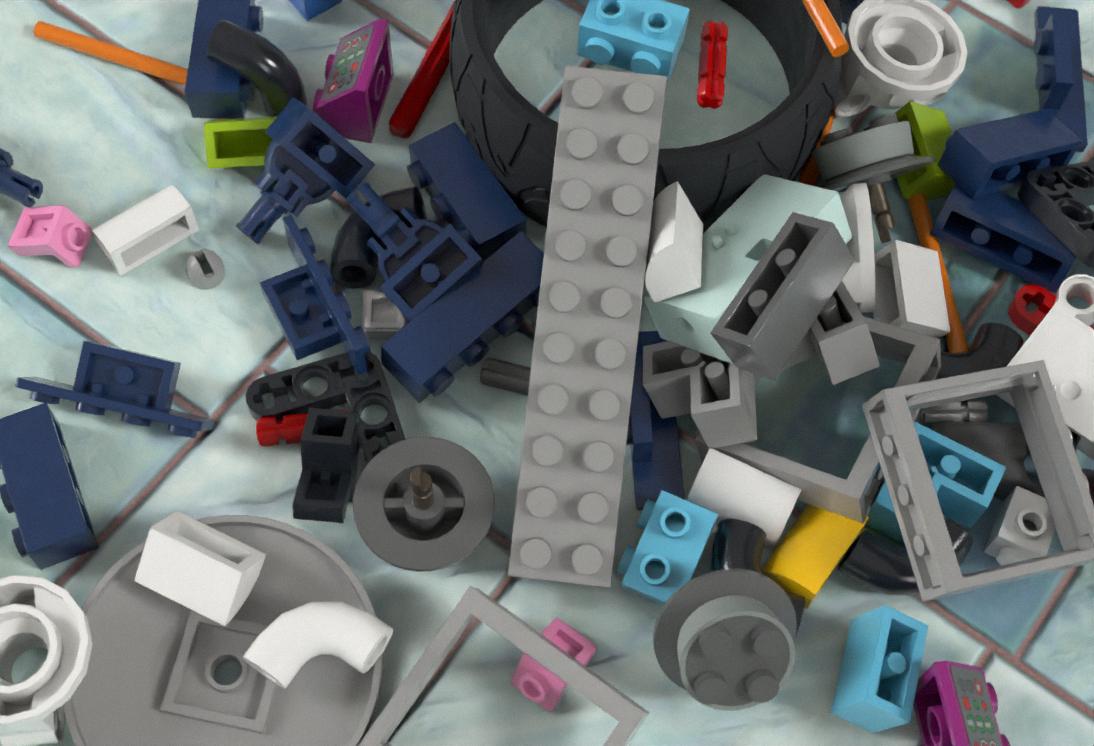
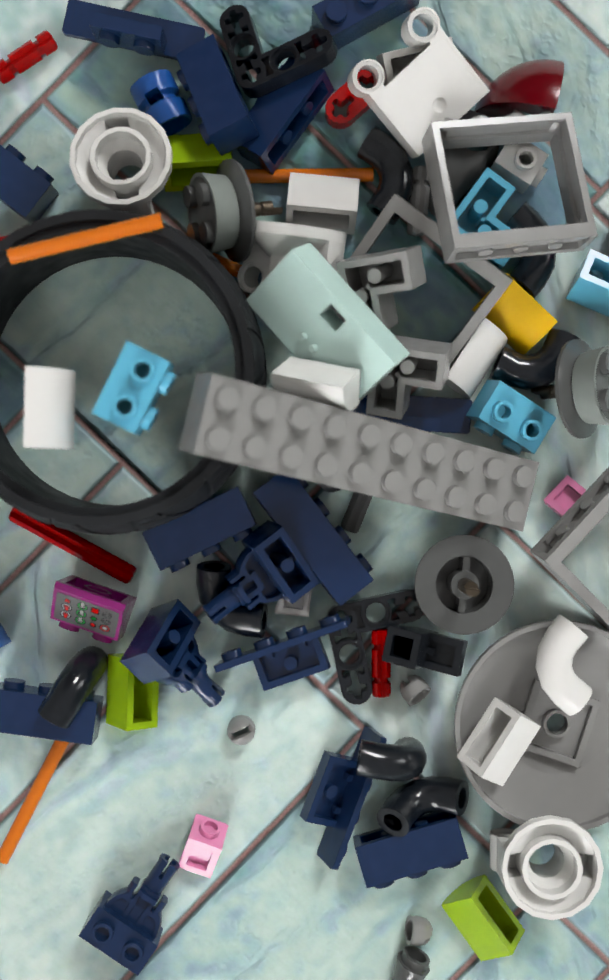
camera: 80 degrees left, 25 degrees up
white brick [90,185,199,276] -> none
red axle [697,21,728,109] -> none
dark grey brick [710,212,855,381] -> none
none -> blue wheel [130,69,193,136]
none -> black cylinder [356,737,427,781]
none -> black cylinder [377,776,469,837]
none -> light grey hinge [400,675,431,706]

